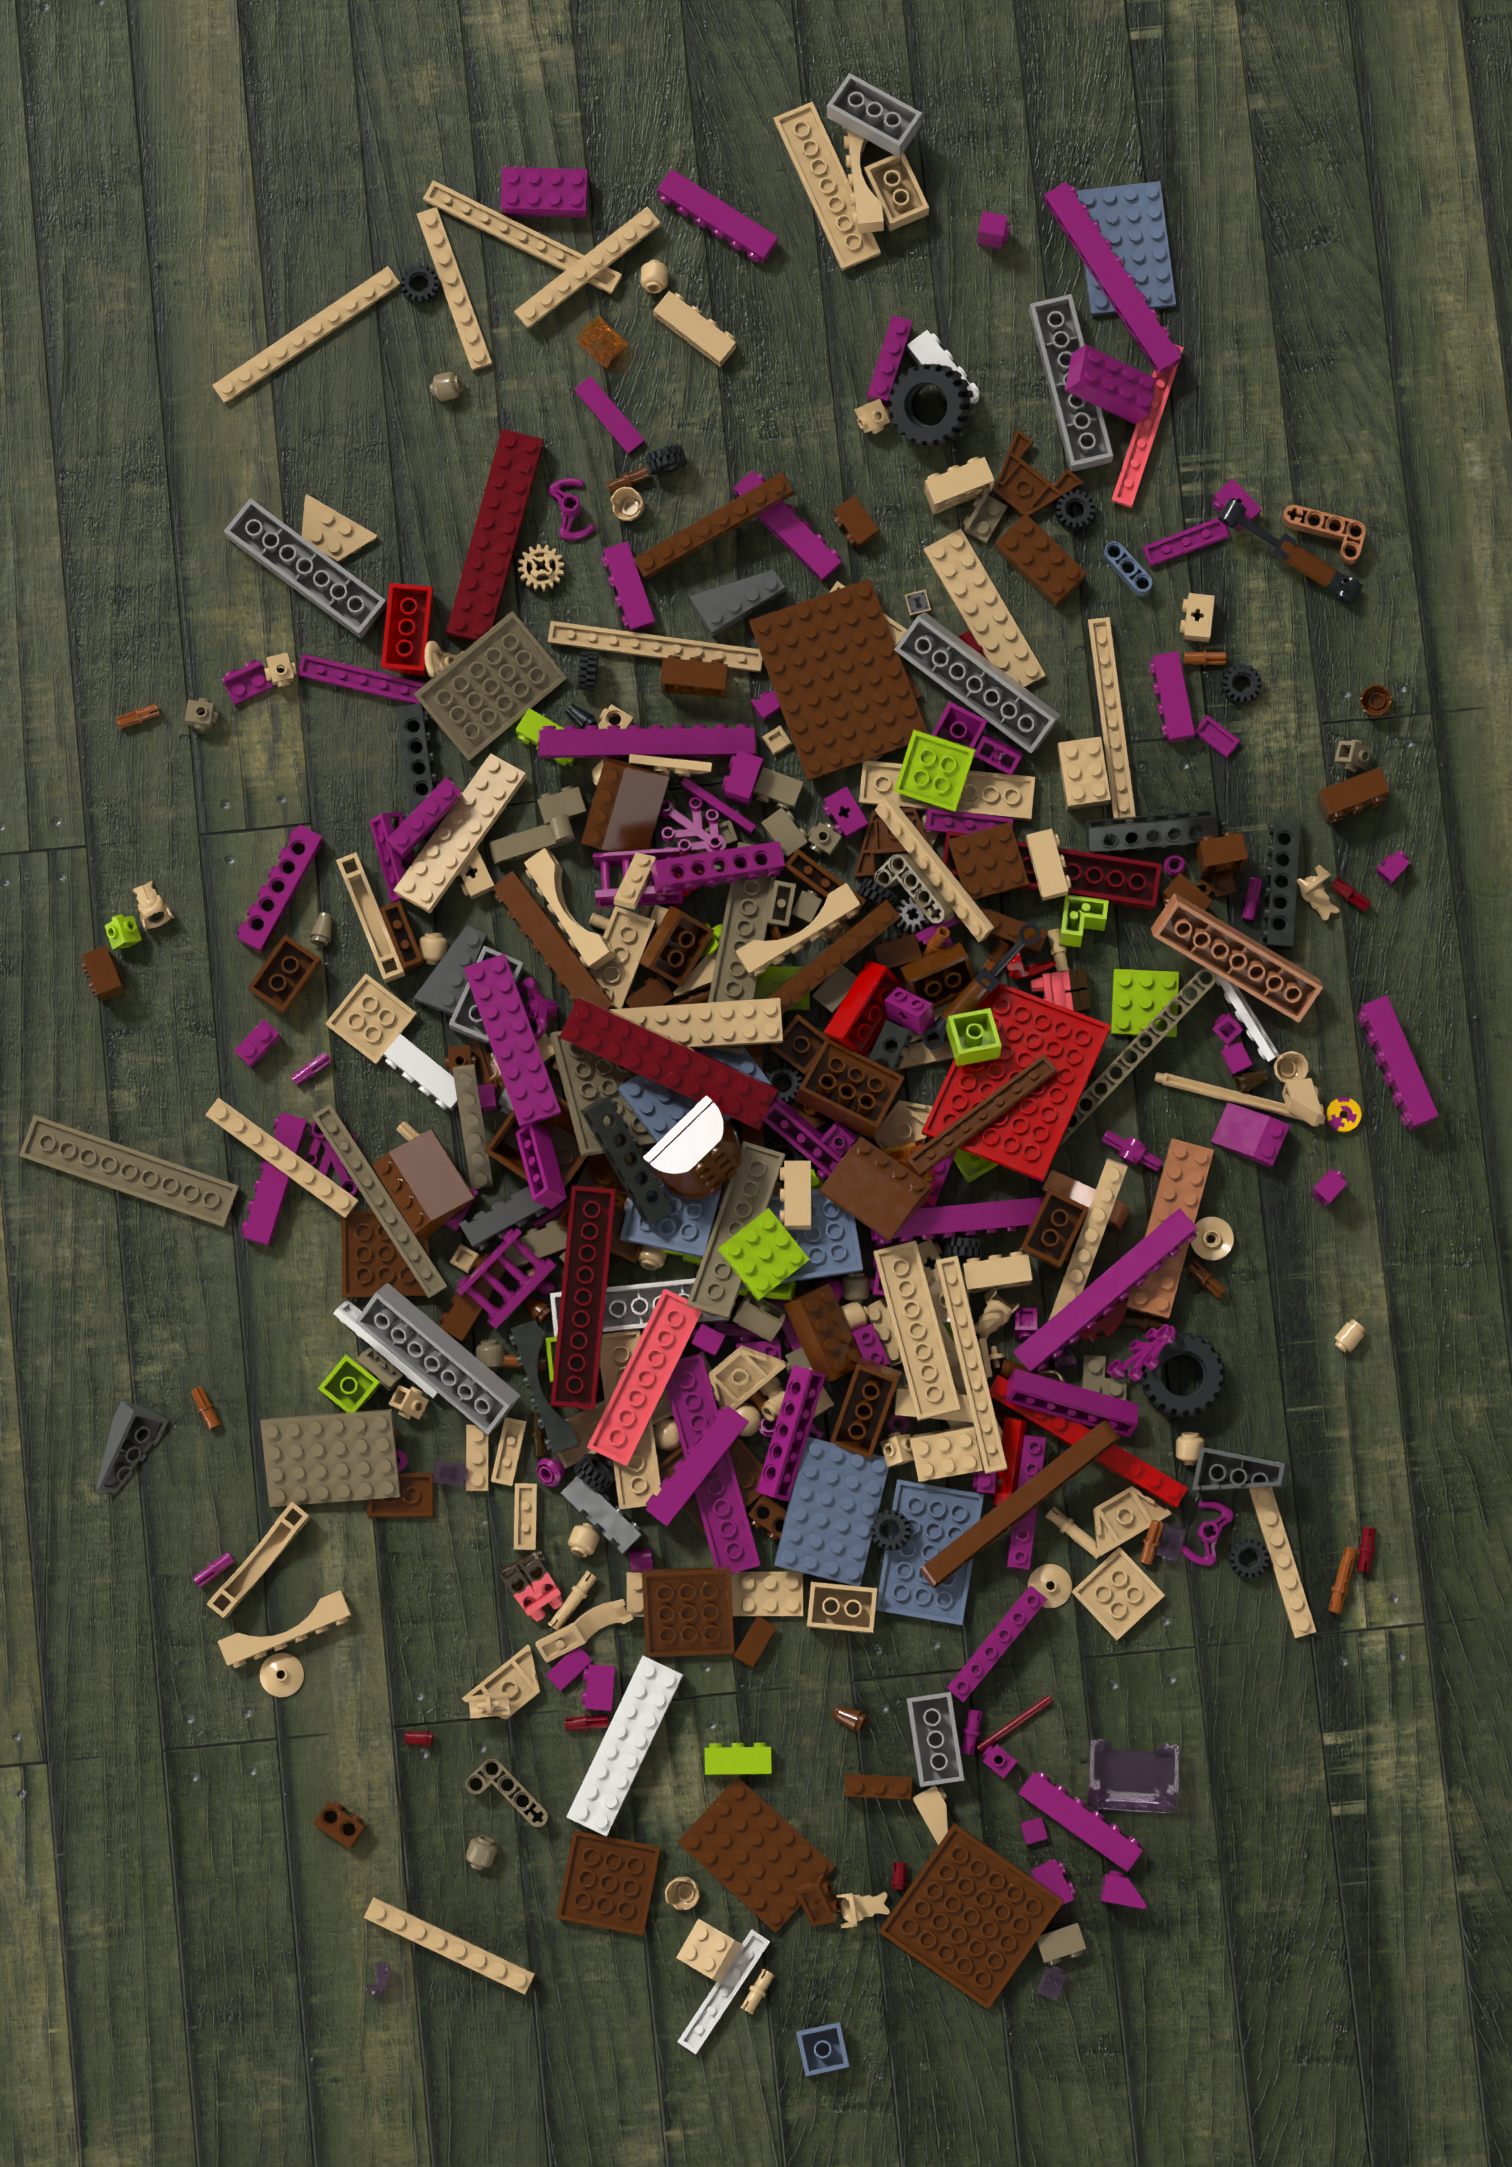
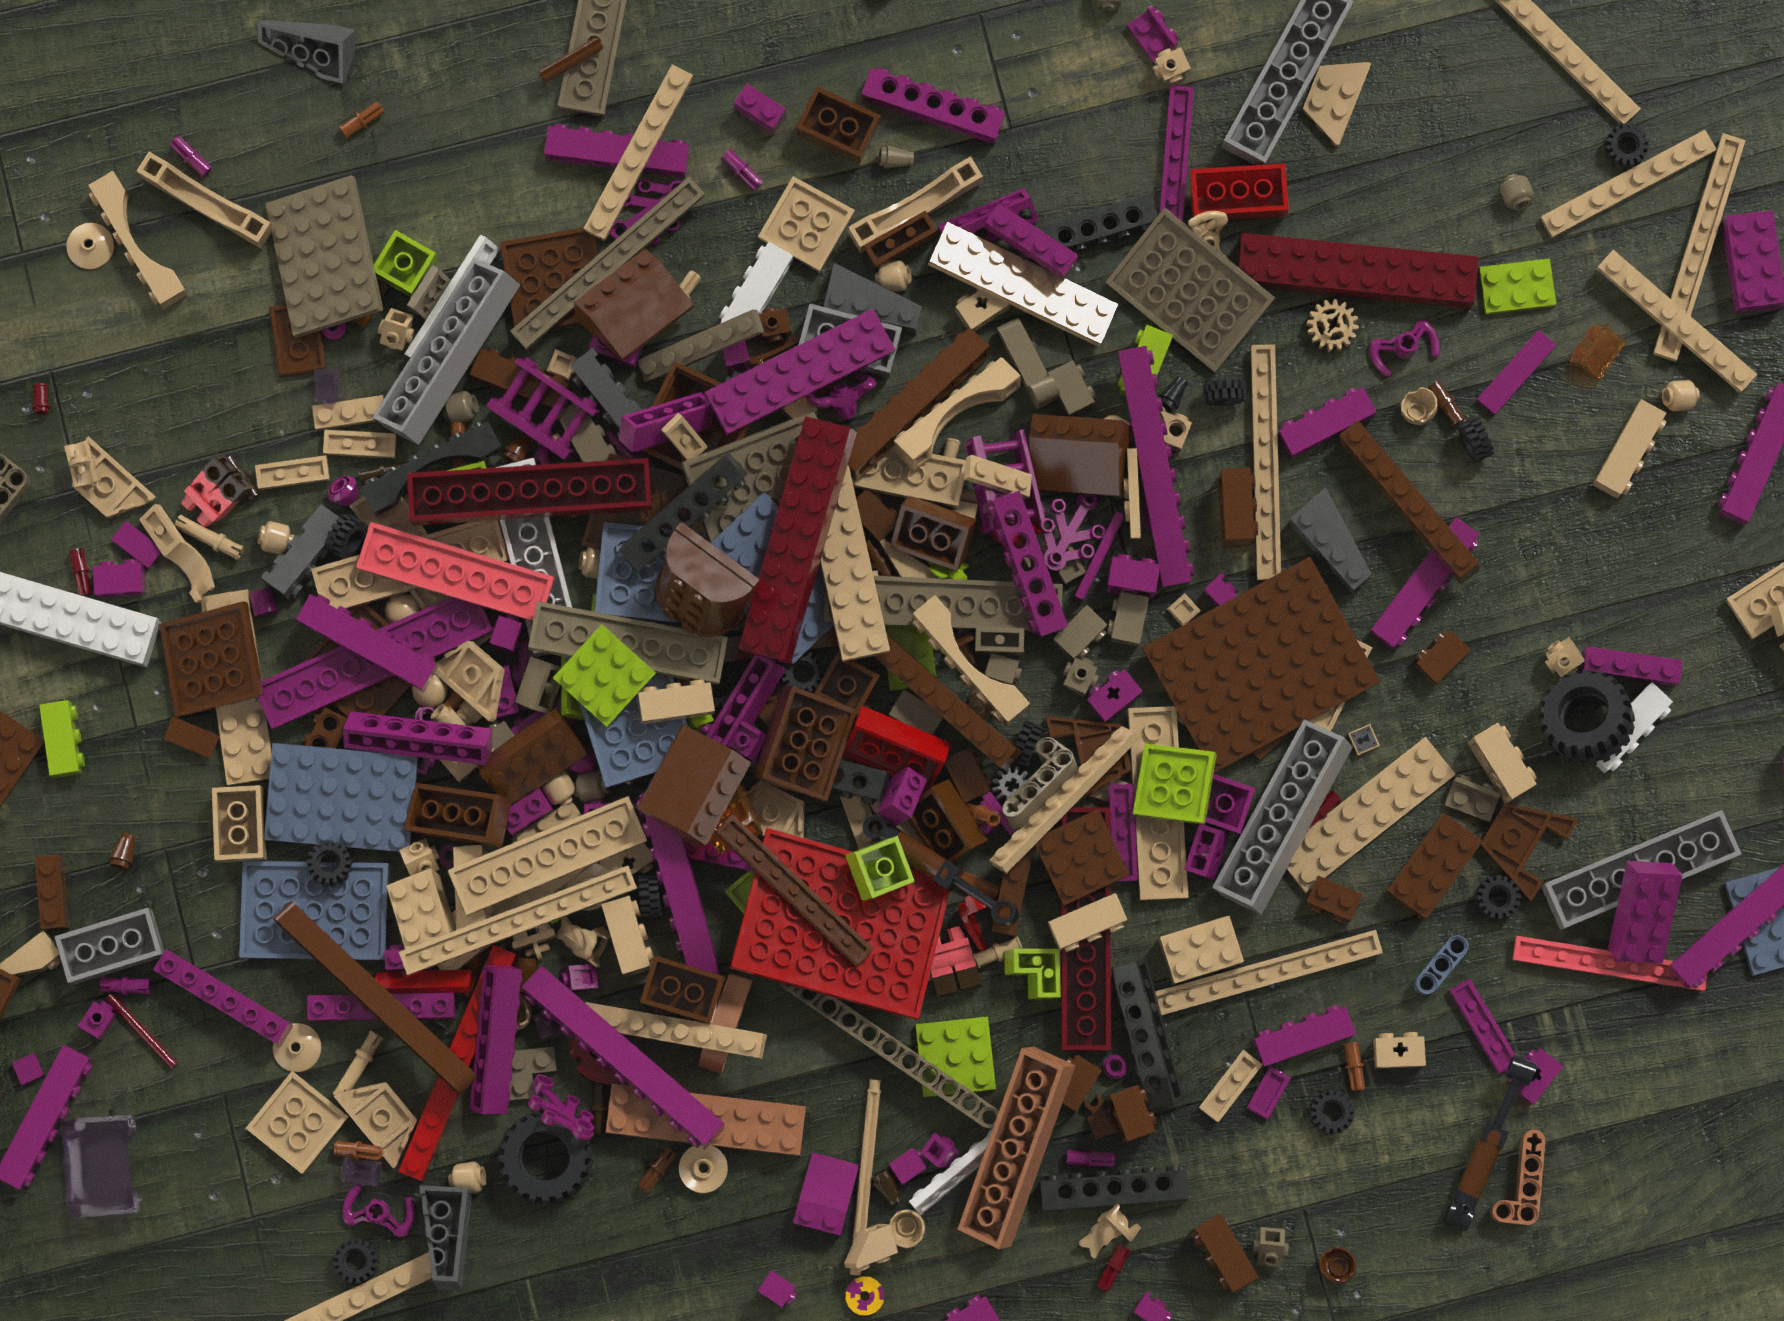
camera: 75 degrees right, 0 degrees up
reddish brown brick [784,849,867,922] -> none
magenta axle [1102,1131,1163,1171] -> none
none -> reddish brown axle [539,38,603,83]
none -> tan plate [661,413,707,460]
none -> tan plate [1199,1050,1262,1123]
none -> reddish brown bracket [1305,876,1363,924]
none -> lime plate [1478,259,1557,315]

